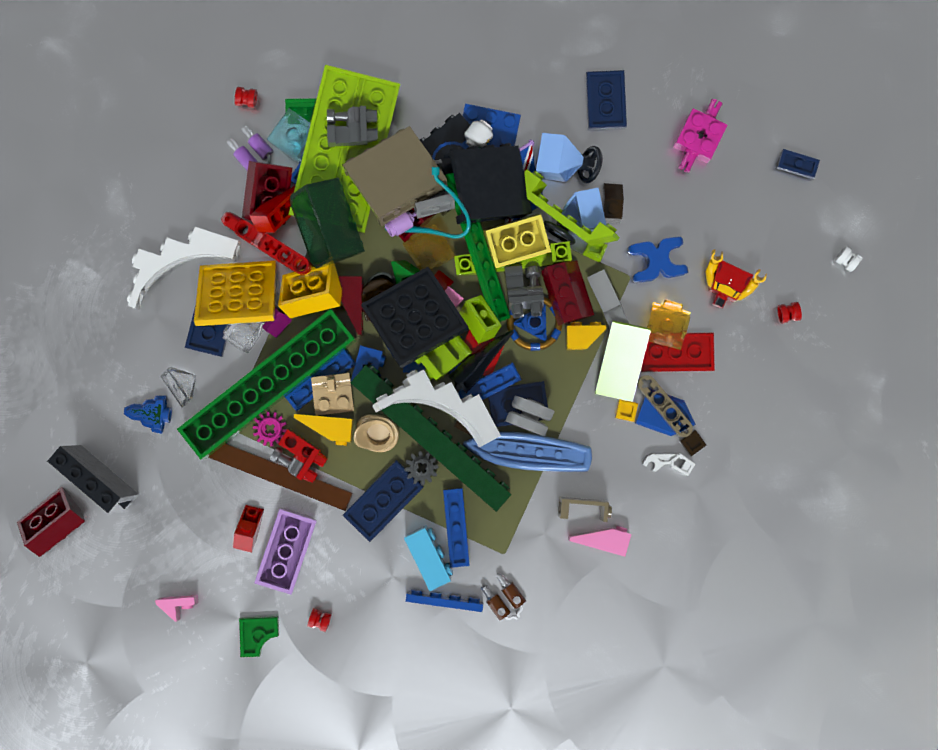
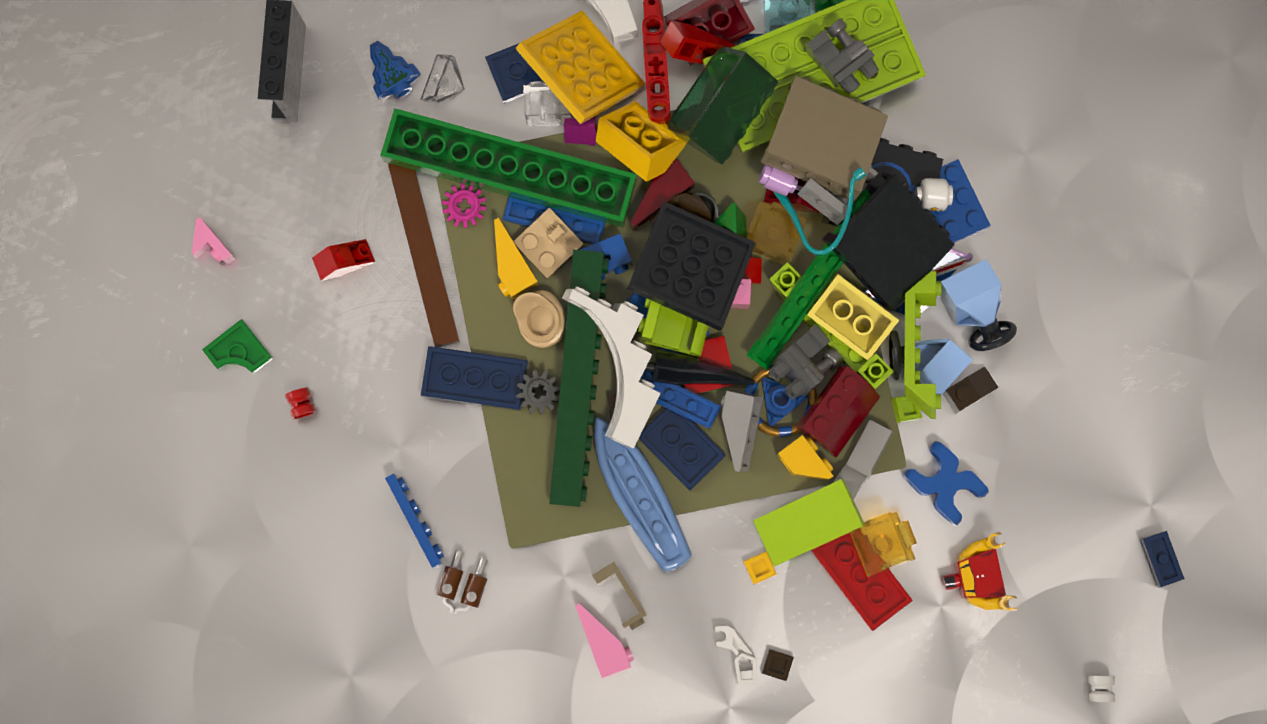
camera: 55 degrees right, 5 degrees down
dark red slope [17,487,85,557] -> none
lavender brick [254,508,316,595] -> none
red hips [269,429,328,483] -> none
medium azure brick [404,525,453,591] -> none
blue plate [443,488,470,568] -> none
lime brick [459,295,502,344] -> none
light grey wheel [505,396,555,437] -> none
dark blue tile [586,70,627,130] -> none
blue tile [635,388,696,436] -> none
dark tan beam [637,375,693,437] -> none
dark pink brick [673,99,727,173] -> none
red wheel [777,302,802,324] -> none
none -> light grey slope [721,391,763,472]

